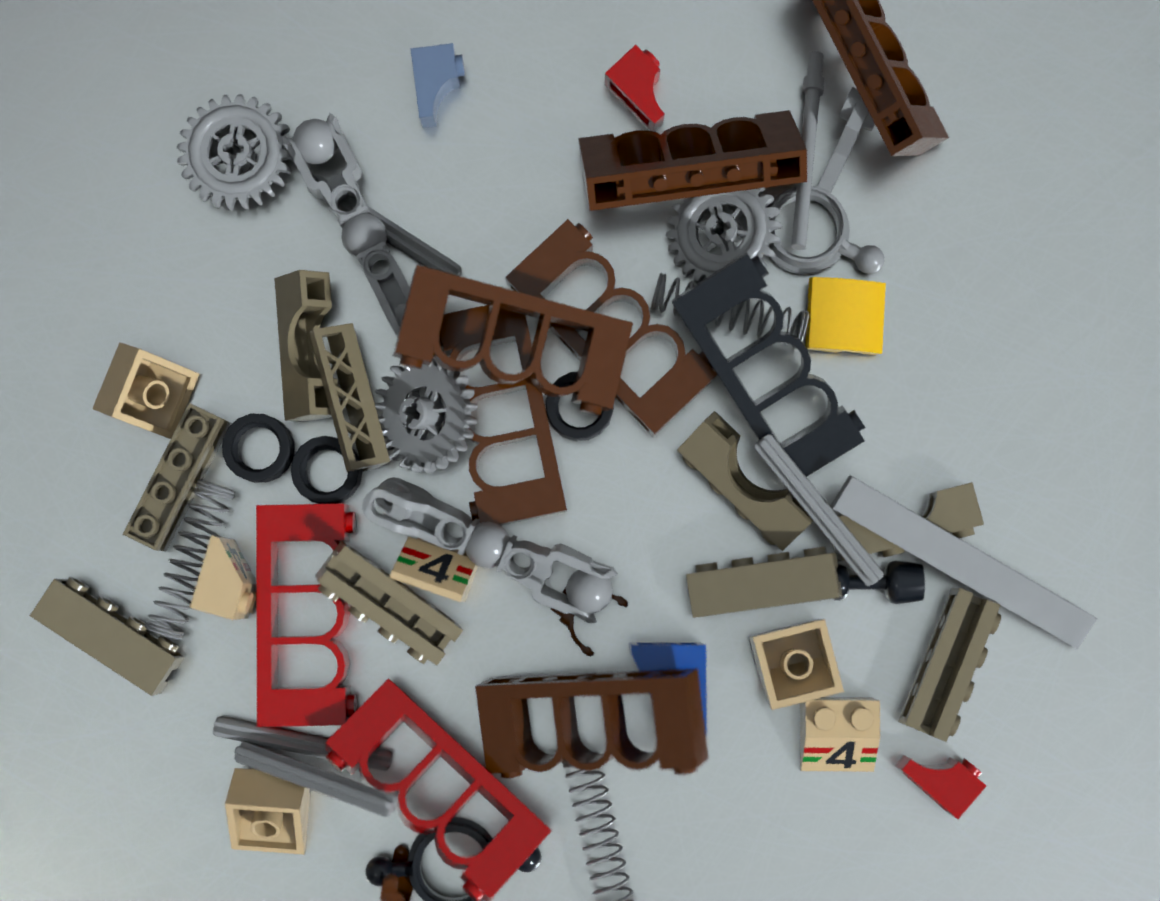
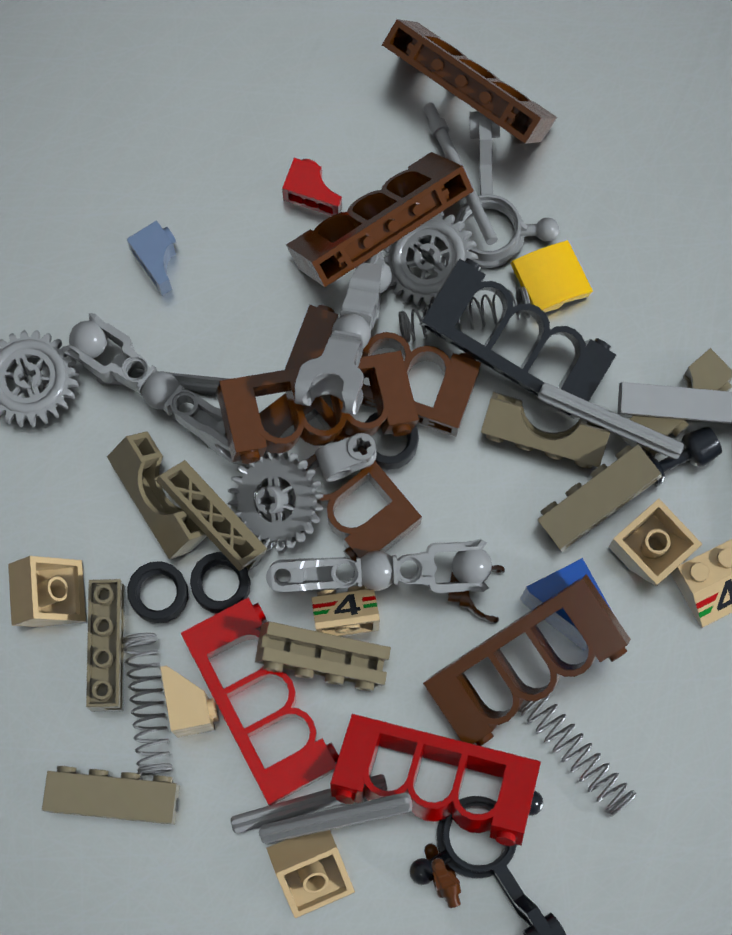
camera: 30 degrees left, 10 degrees down
none -> light grey piece [295,251,392,415]
none -> light grey piece [315,433,377,482]

